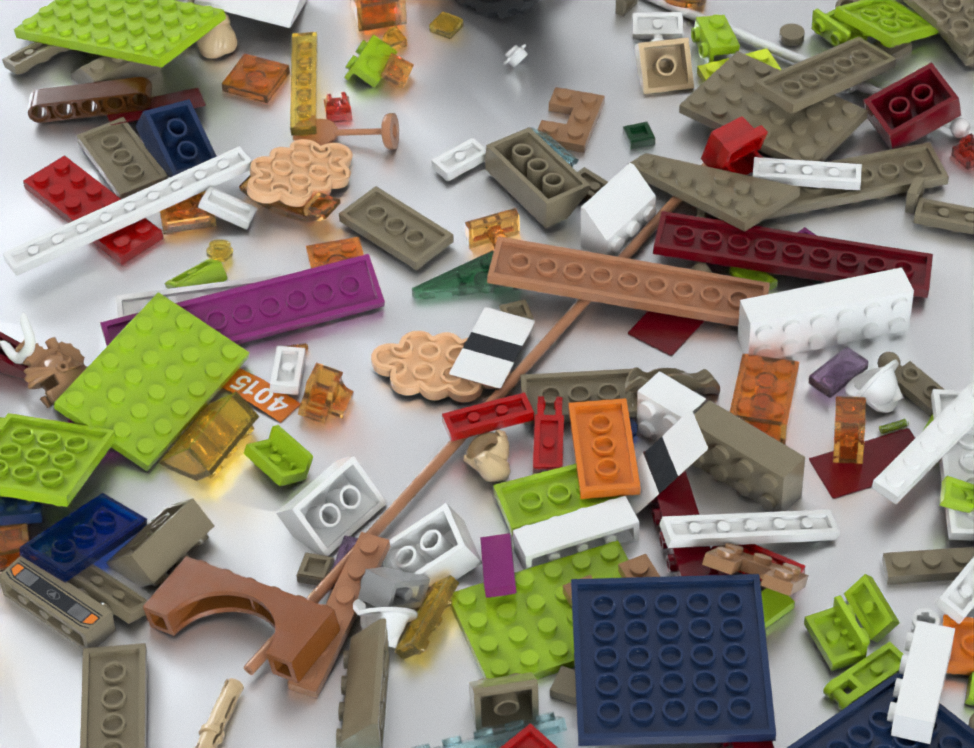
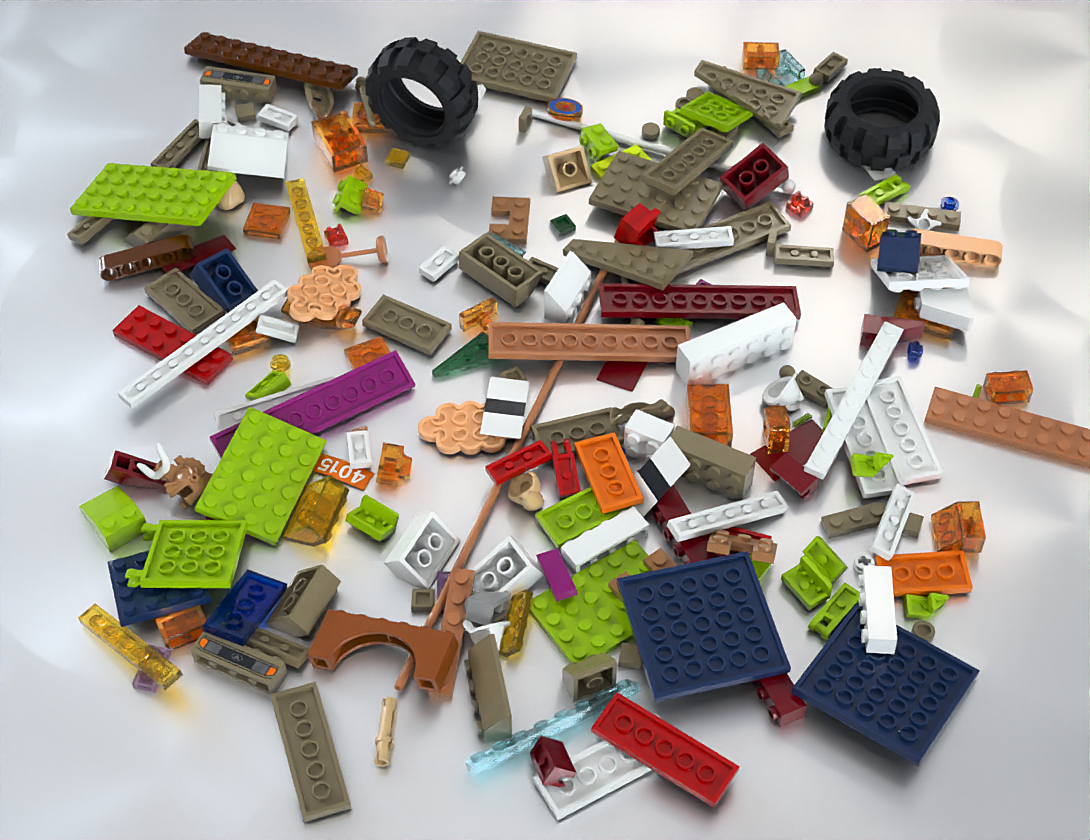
camera: 15 degrees left, 5 degrees up
white plate [632,12,683,42] -> none
clear purple plate [808,346,869,398] -> none
none -> dark red hinge [770,452,818,500]

